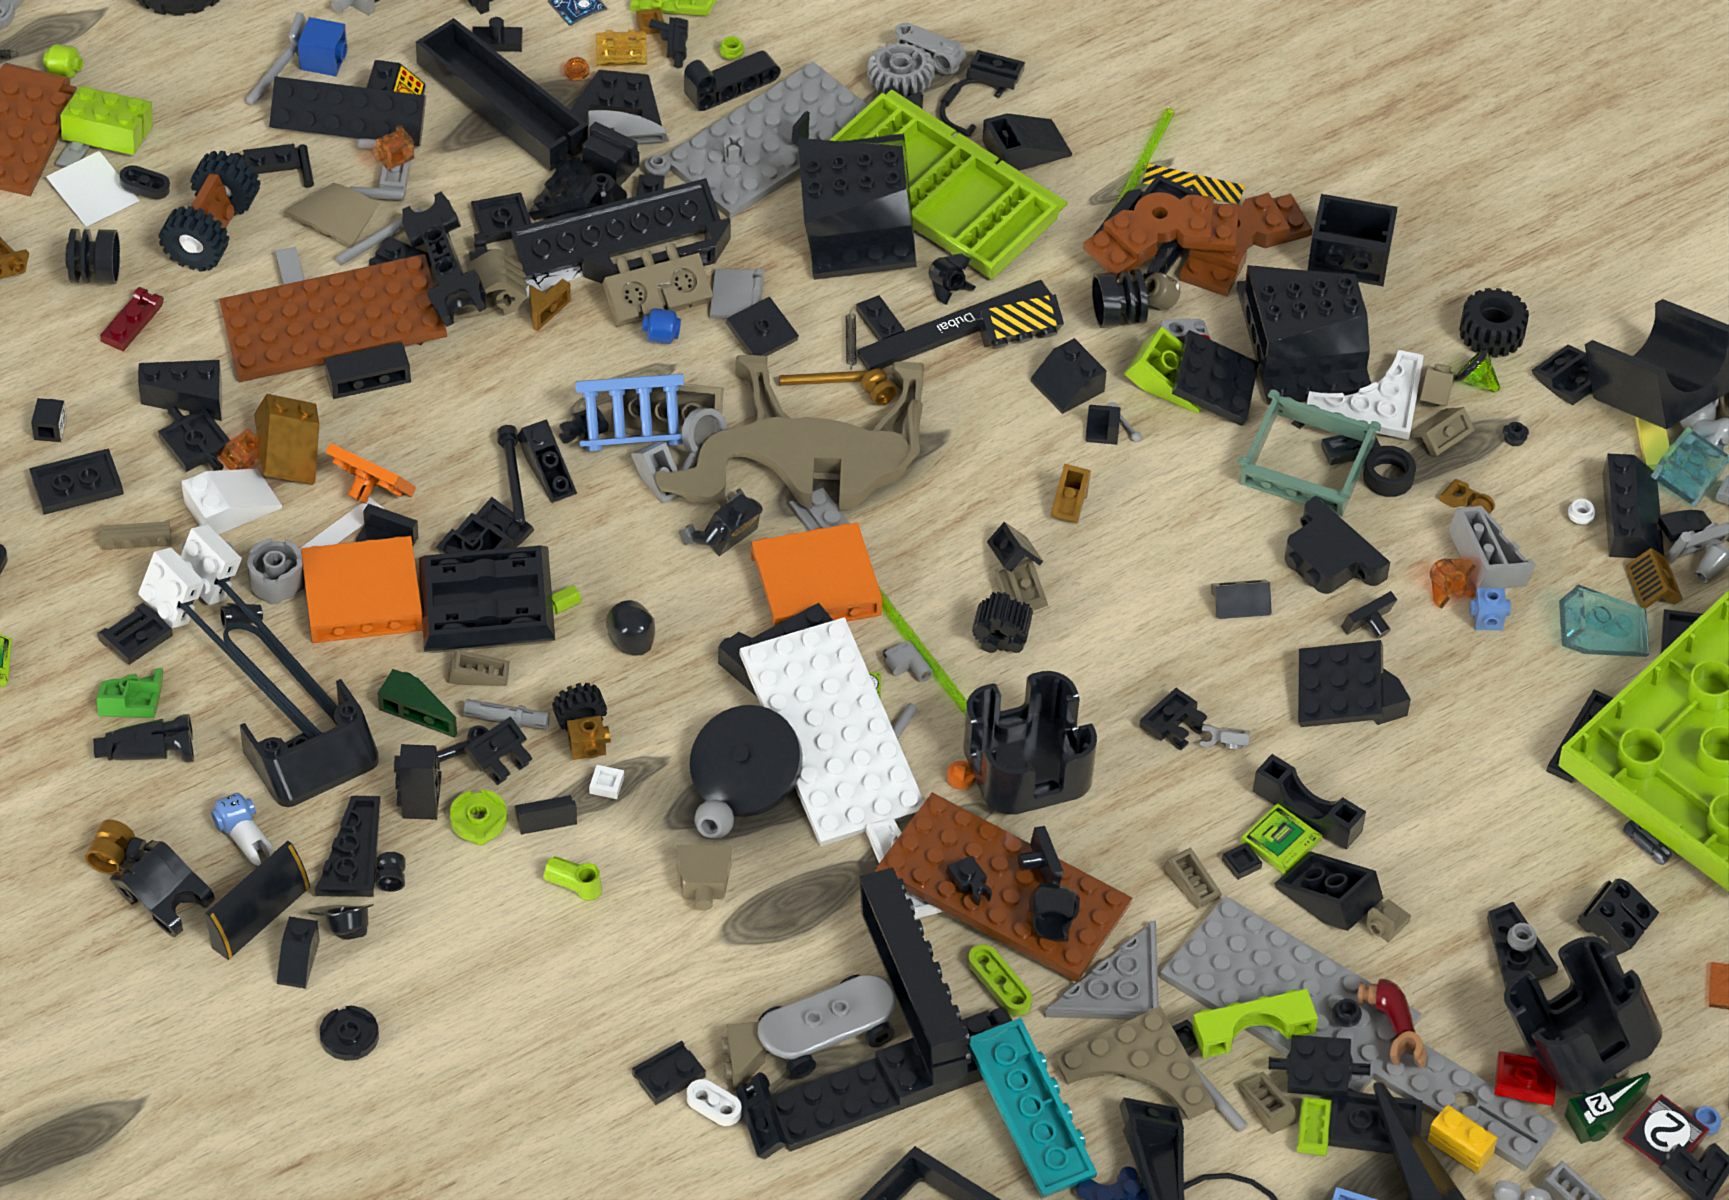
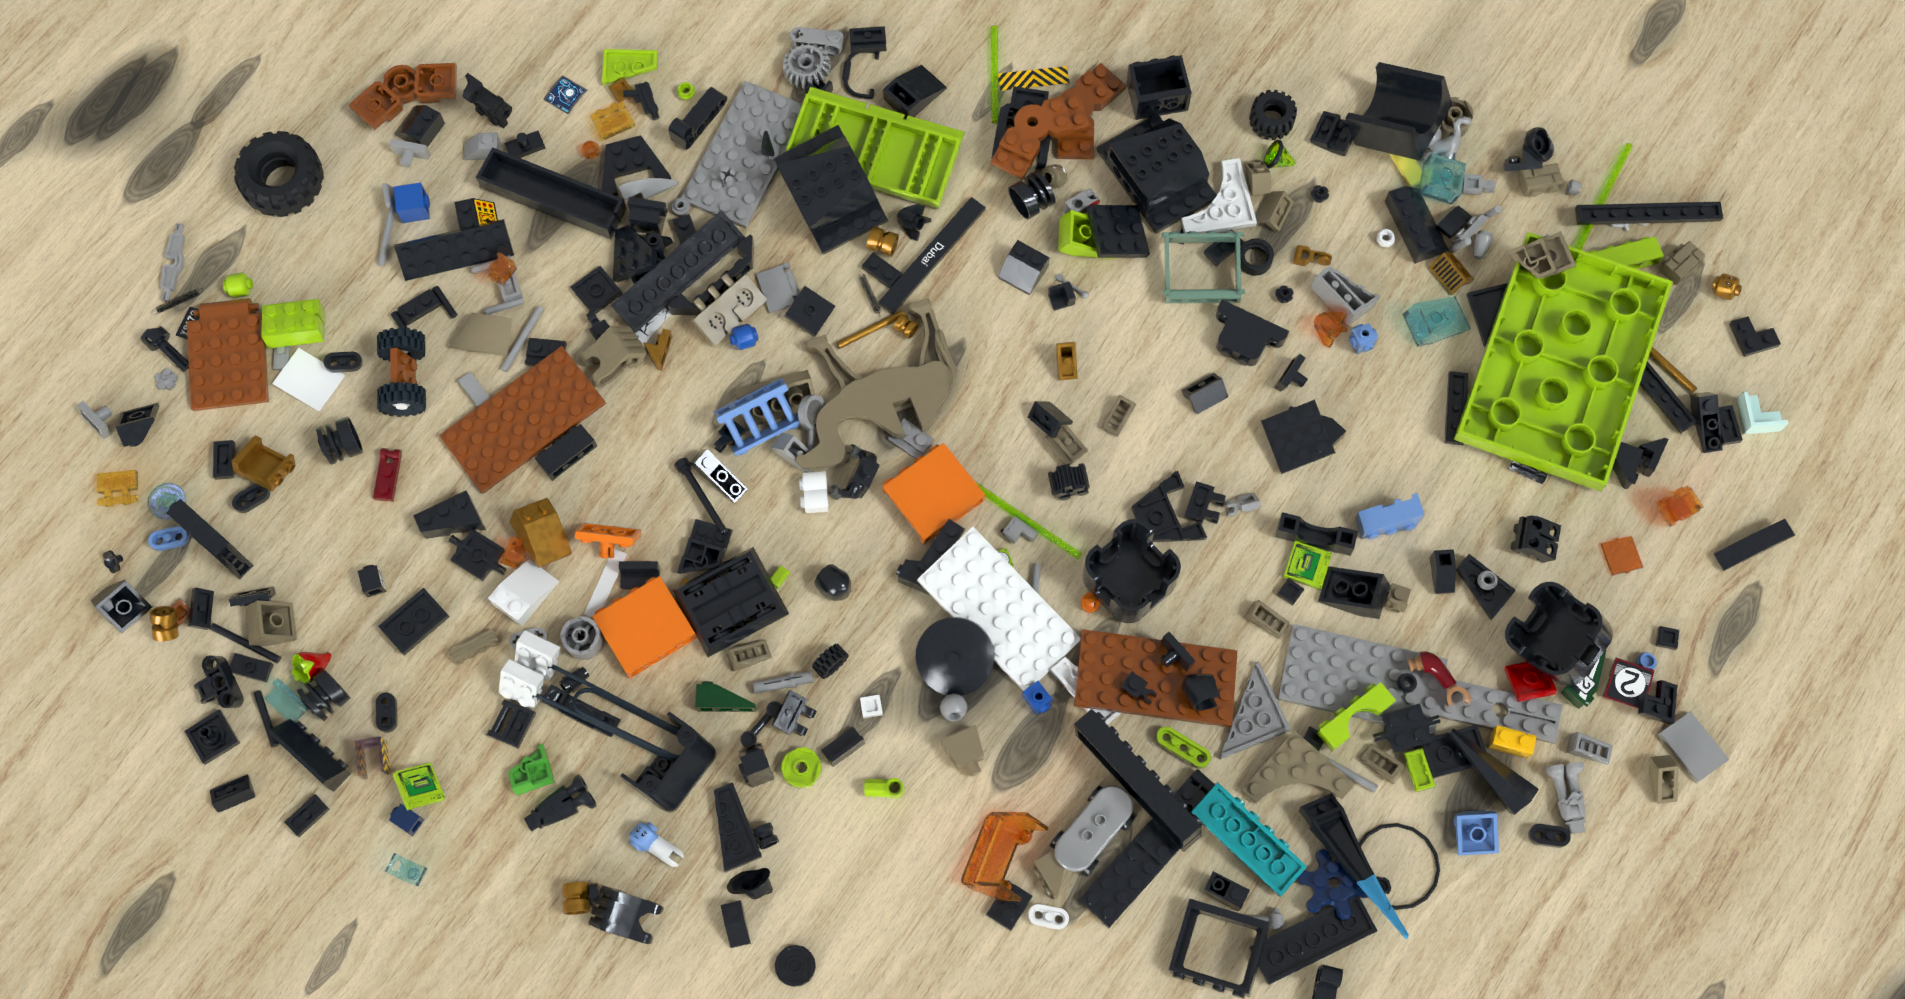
camera: 20 degrees left, 20 degrees up
black slope [205,840,310,960] -> none
black piece [402,191,487,327] -> none
pearl gold brick [567,716,611,760] -> none
black plate [736,1072,787,1159] -> none
brick [976,294,1064,349] -> none
none -> light grey slope [464,132,501,160]
none -> black slope [541,684,621,738]
none -> white brick [799,471,829,513]
none -> pearl gold wheel [866,226,899,257]
none -> clear orange windscreen [961,812,1048,901]
none -> blue brick [1022,681,1053,715]
none -> dark tan slope [1101,395,1136,437]
none -> black wing [1131,471,1207,542]
none -> black slope [1204,871,1250,912]
none -> black plate [1275,285,1294,303]
none -> medium blue wedge [1355,493,1424,540]
none -> black slope [1430,549,1456,594]

